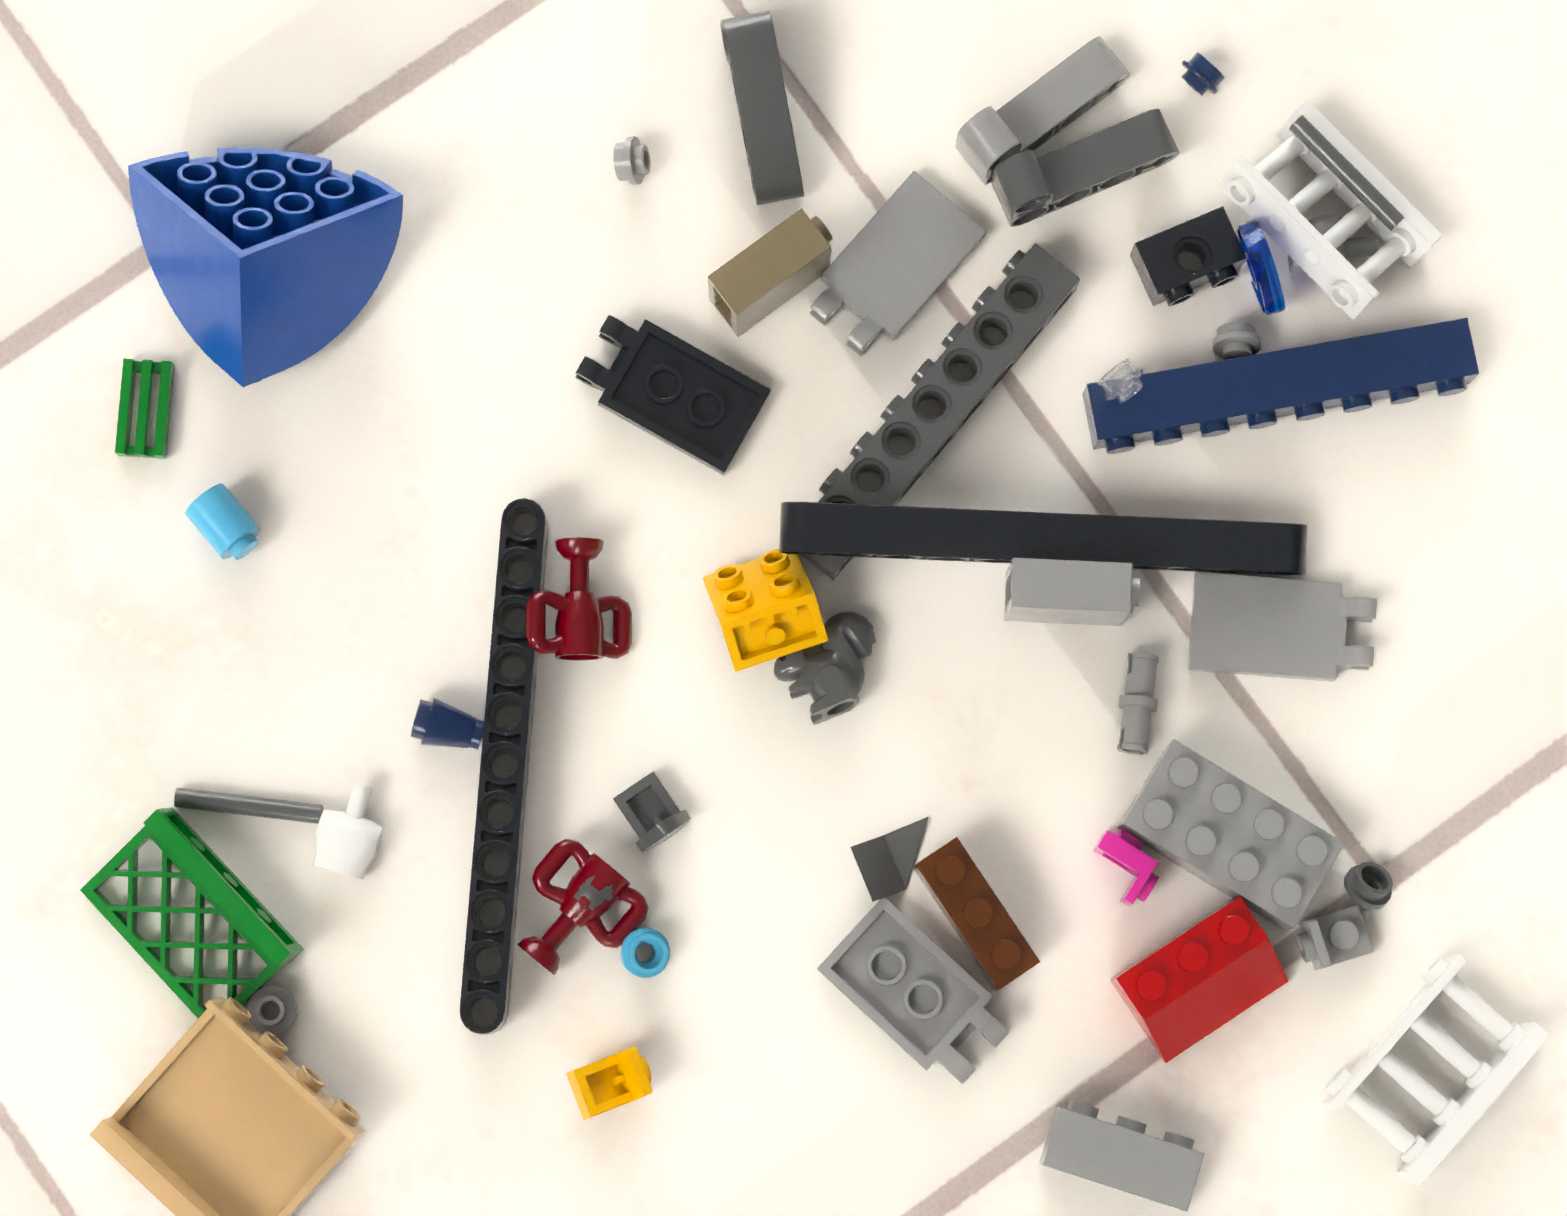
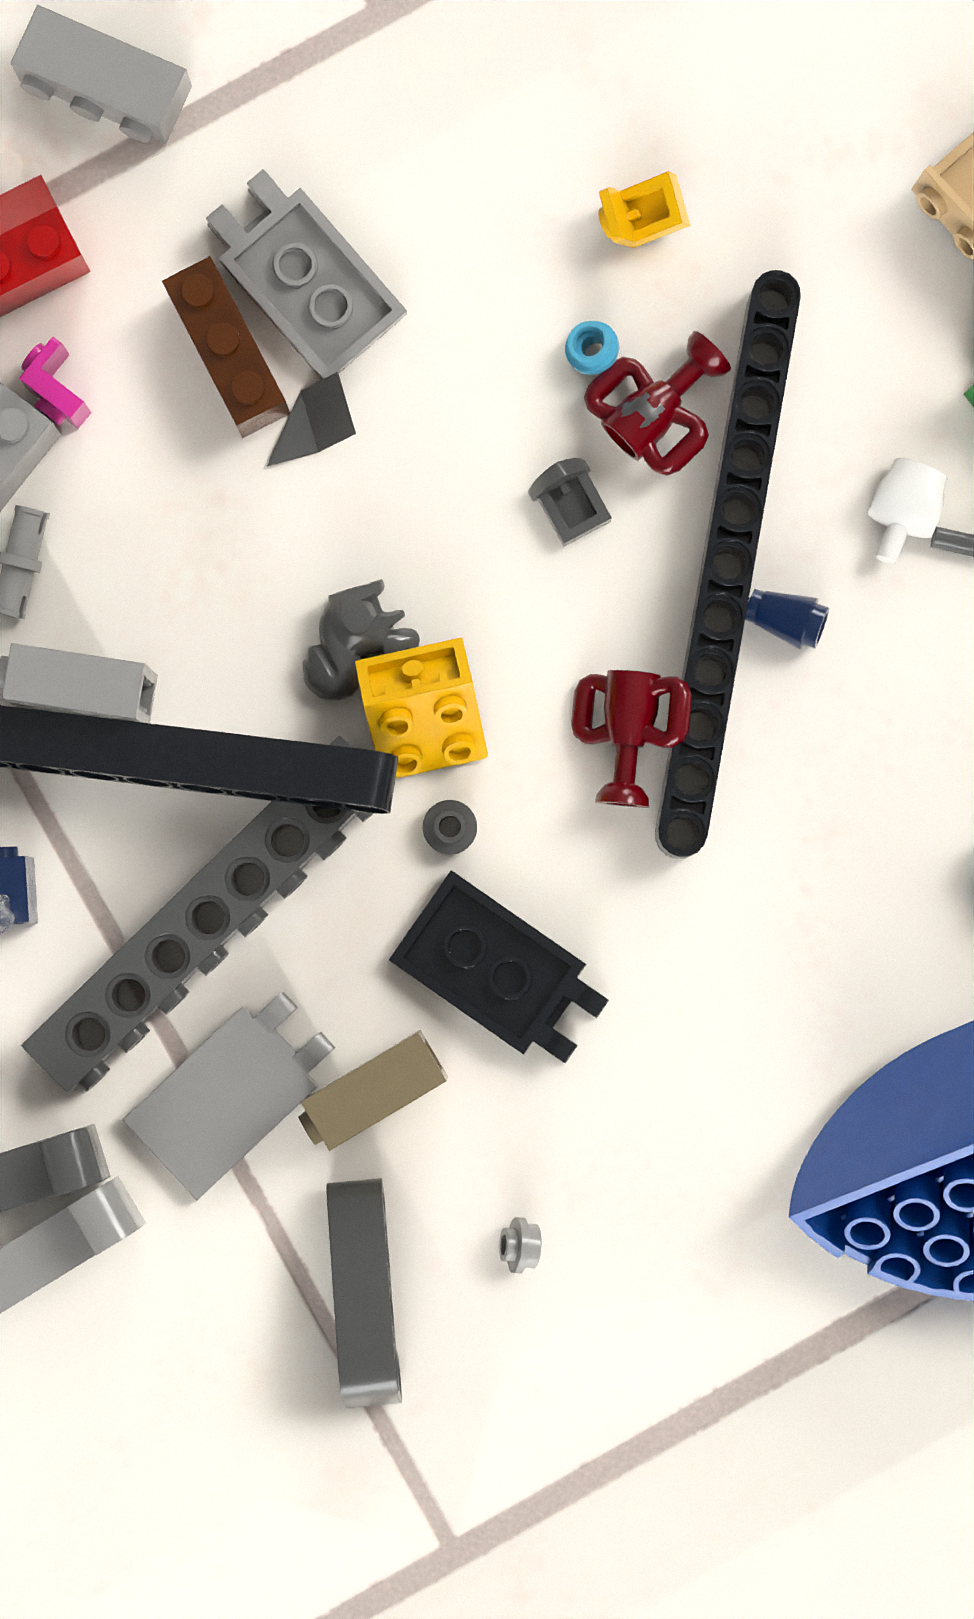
camera: 175 degrees left, 5 degrees up
none -> dark grey plate [423,800,477,855]

